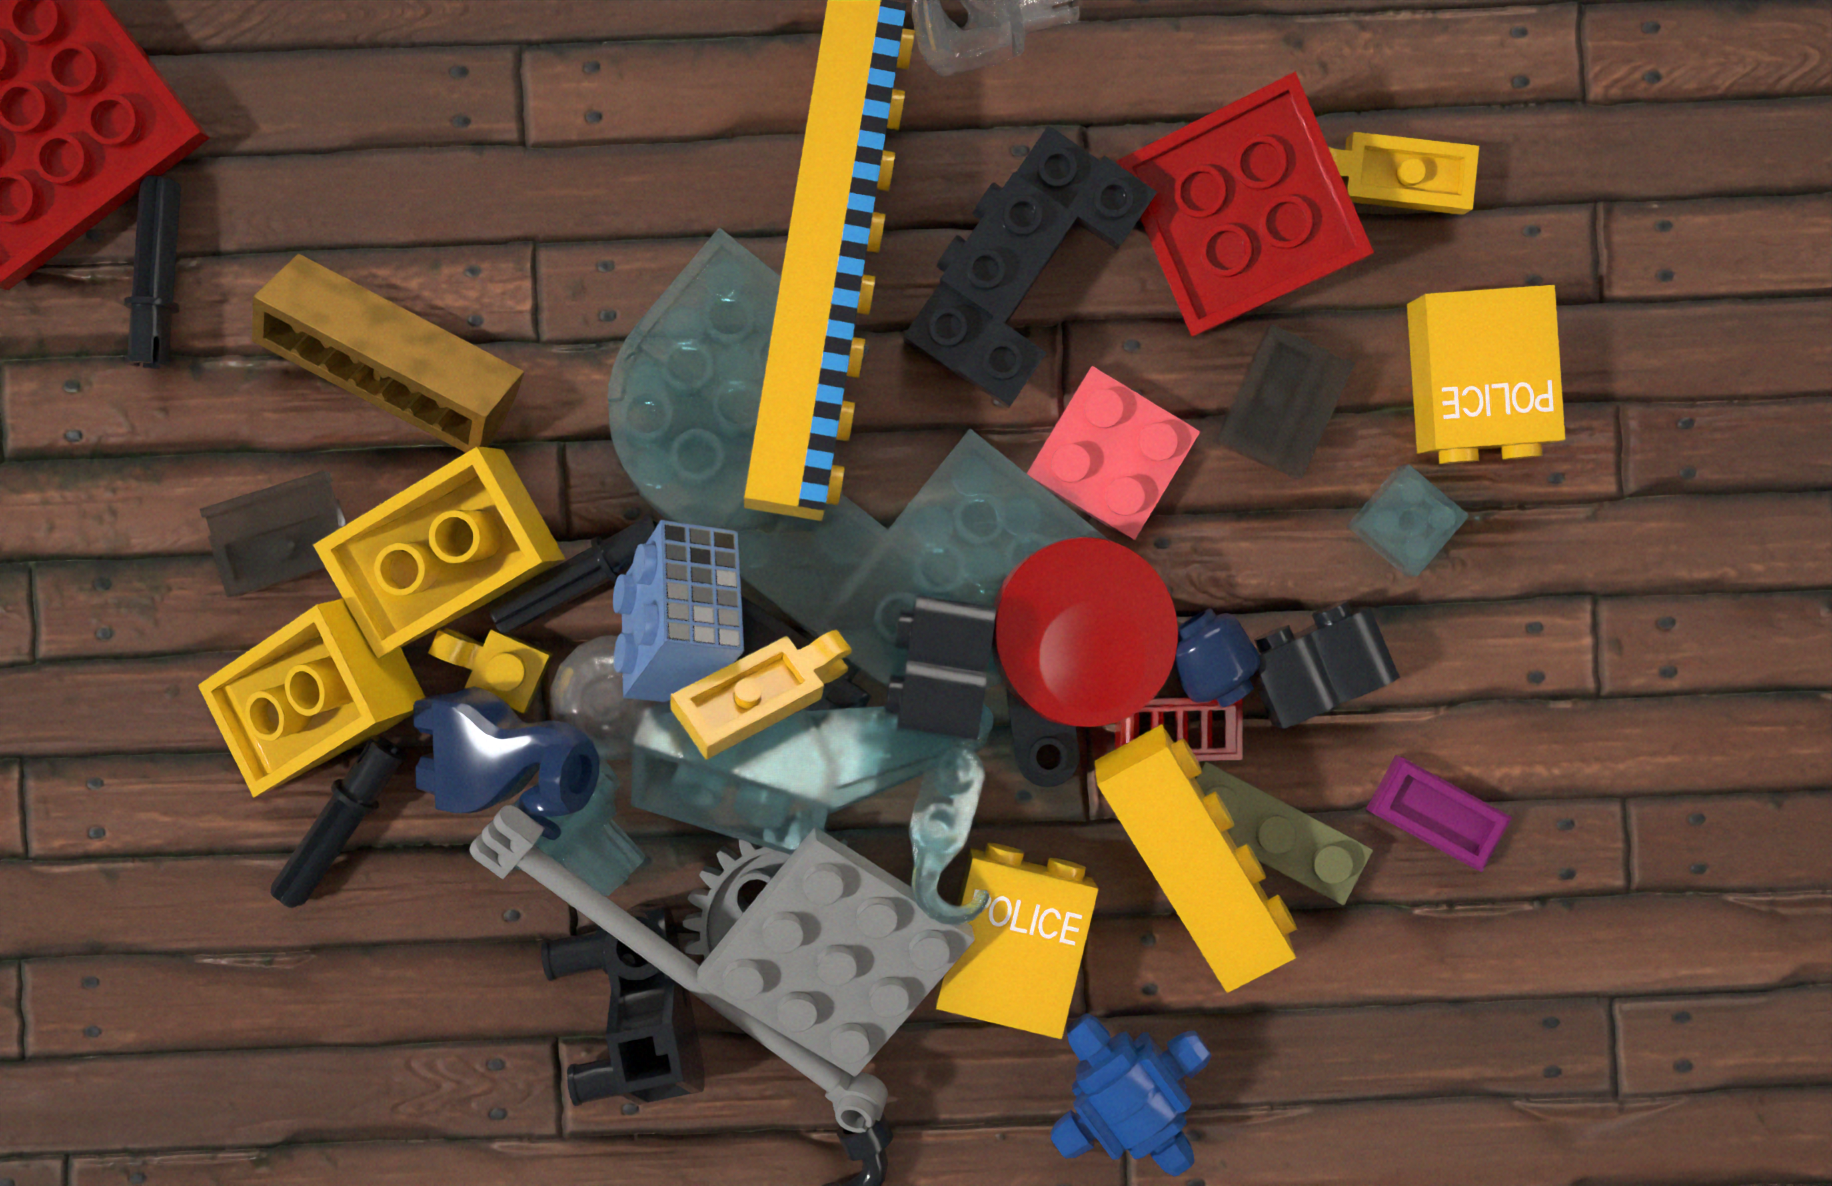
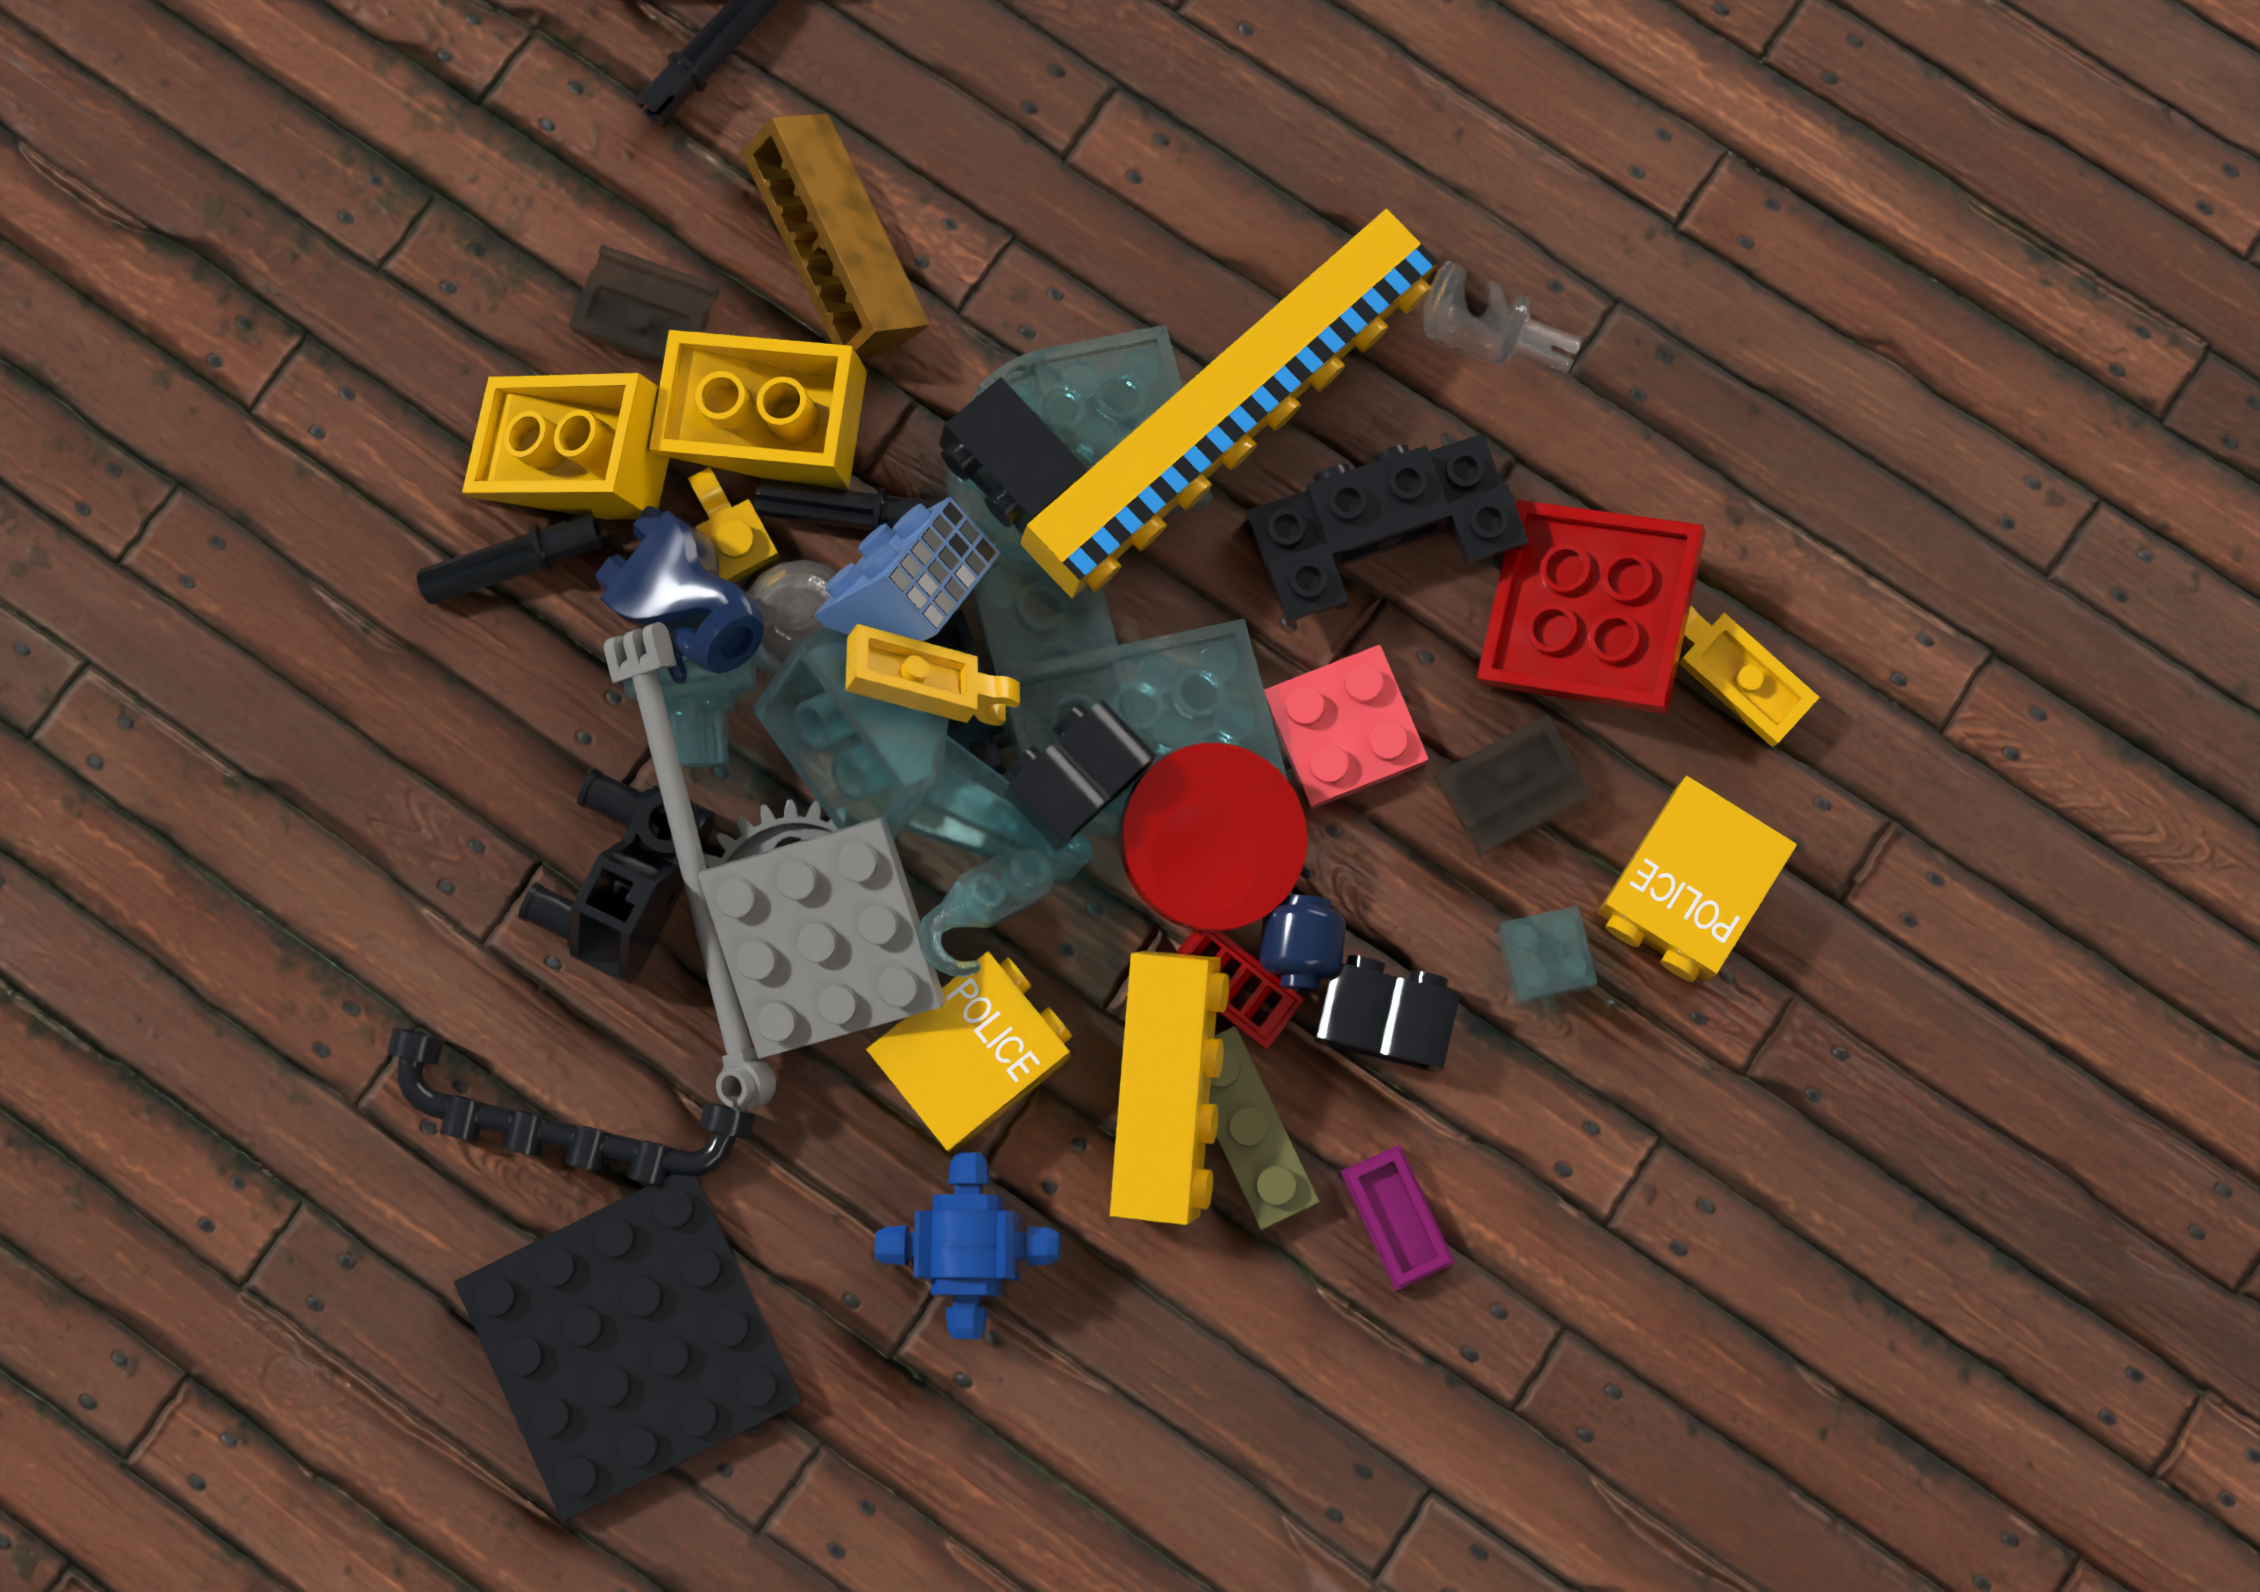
camera: 40 degrees right, 10 degrees down
black plate [1006,687,1080,787] -> none
none -> black brick [939,377,1088,534]

